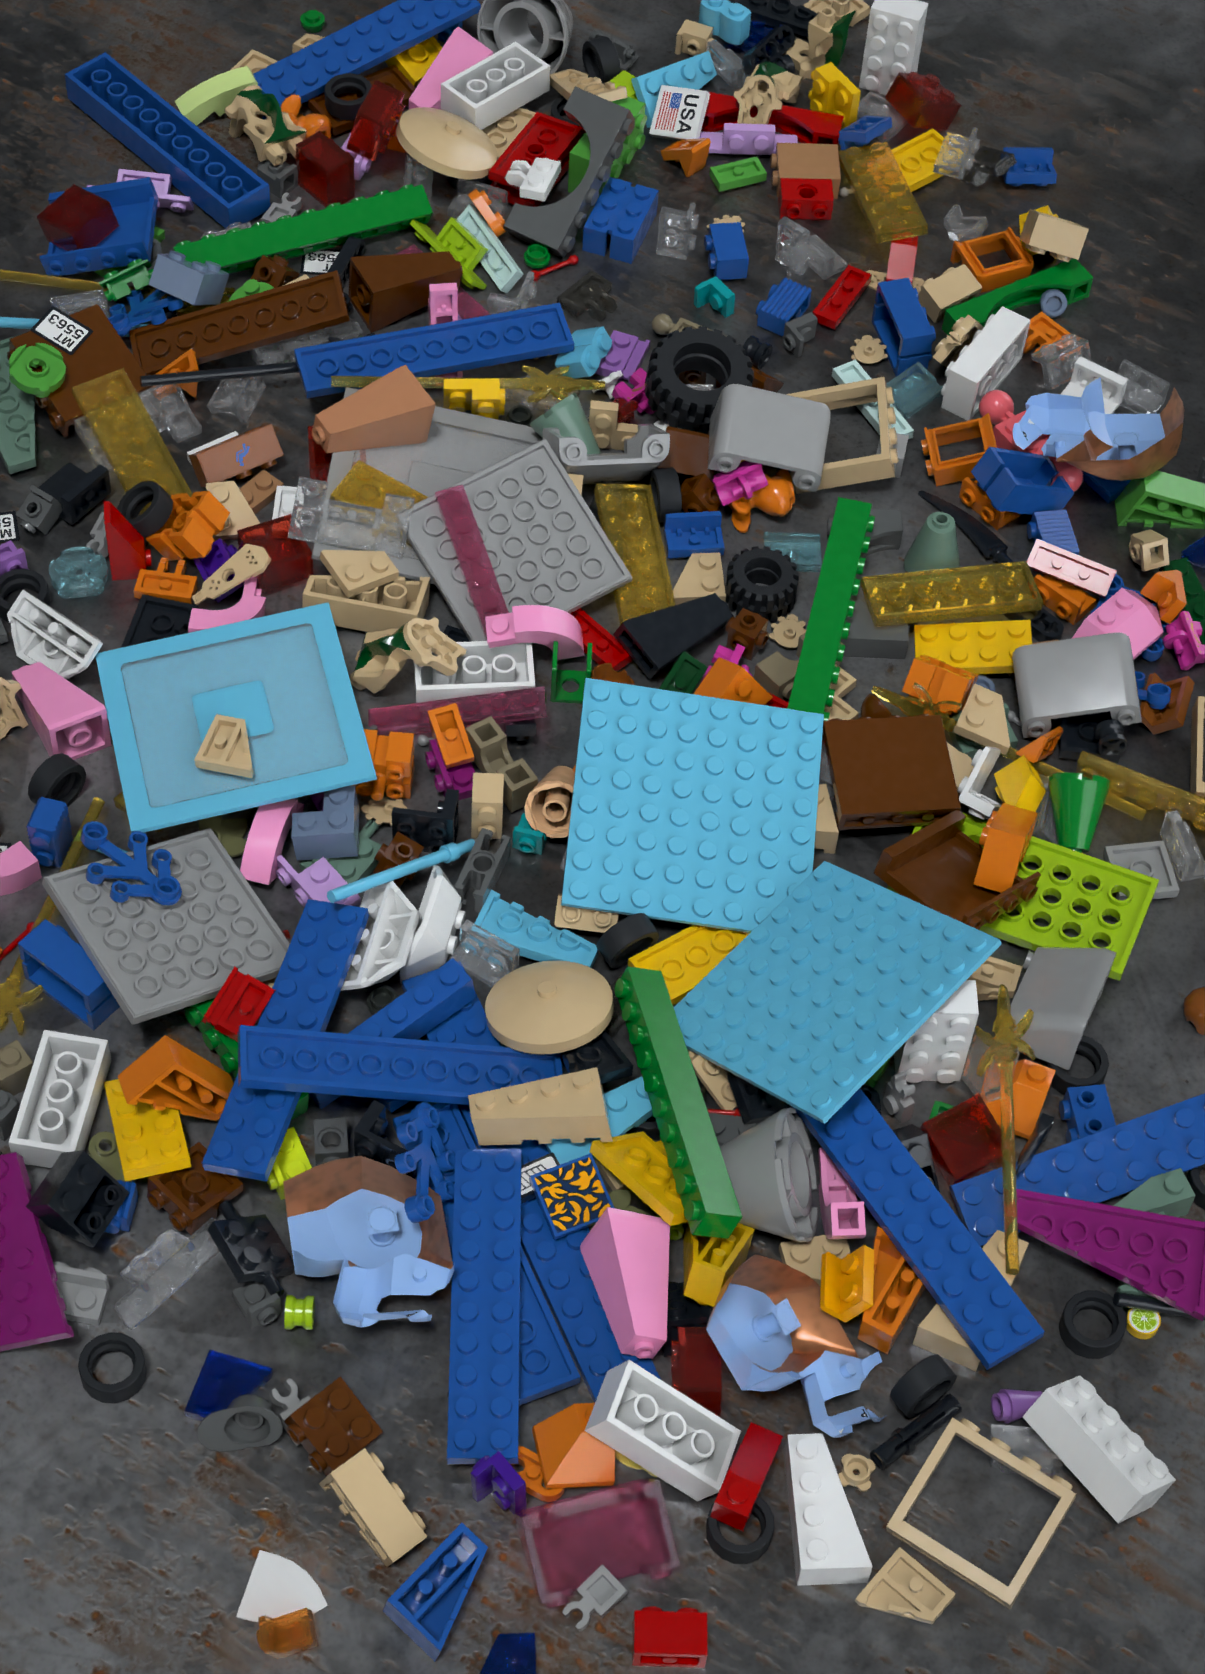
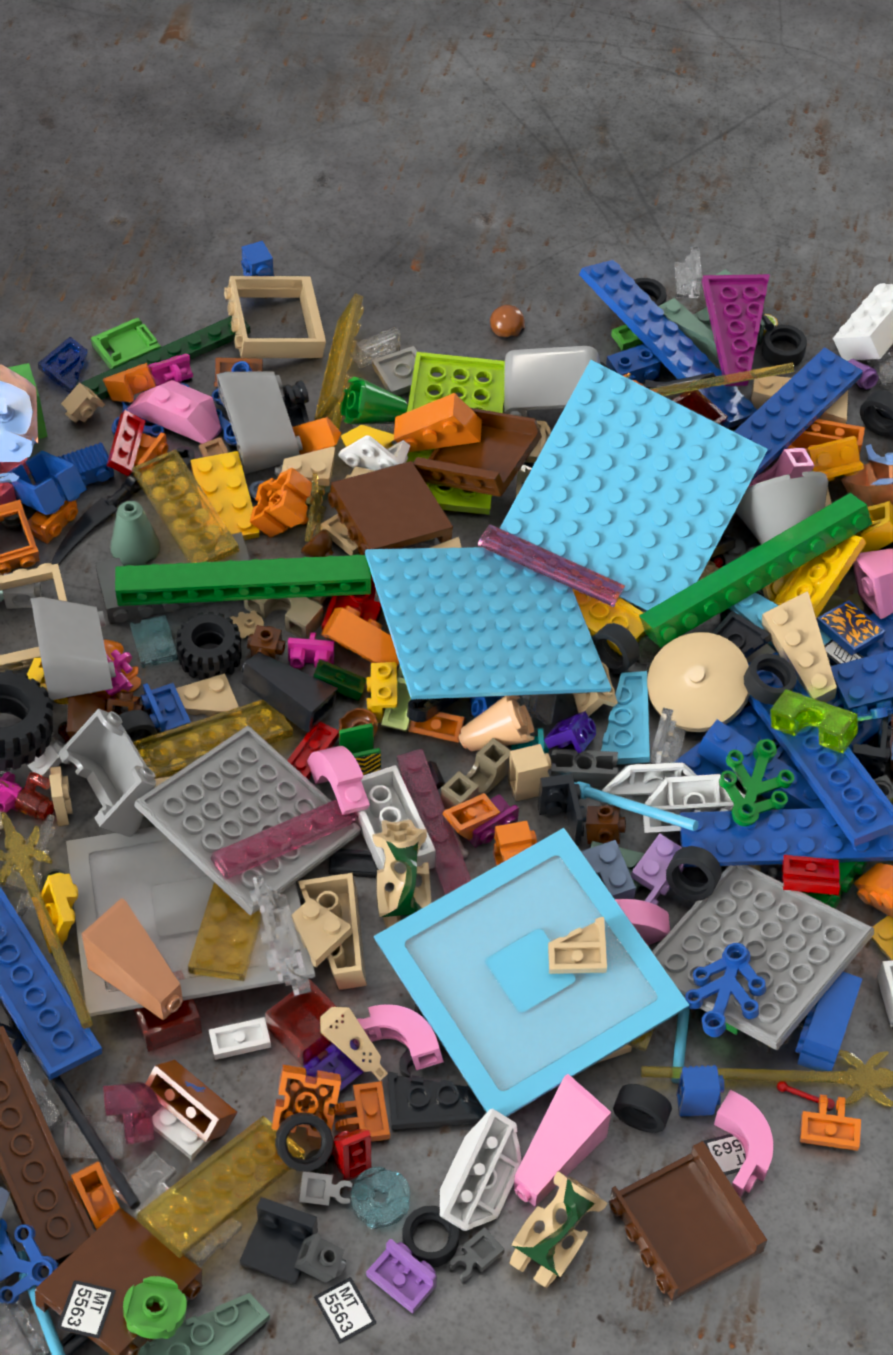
camera: 105 degrees left, 0 degrees up
tan wing [206,481,265,540] -> none
medium nougat plate [240,469,284,514] -> none
sand green cone [530,392,601,454] -> none
none -> clear pink brick [103,1082,160,1144]
none -> clear pink plate [478,524,625,607]
none -> dark purple bracket [544,711,596,753]
none -> black tyre [666,846,721,901]
none -> green plant [719,739,794,826]
none -> black tyre [744,653,797,705]
none -> clear neon green arch [771,689,858,753]

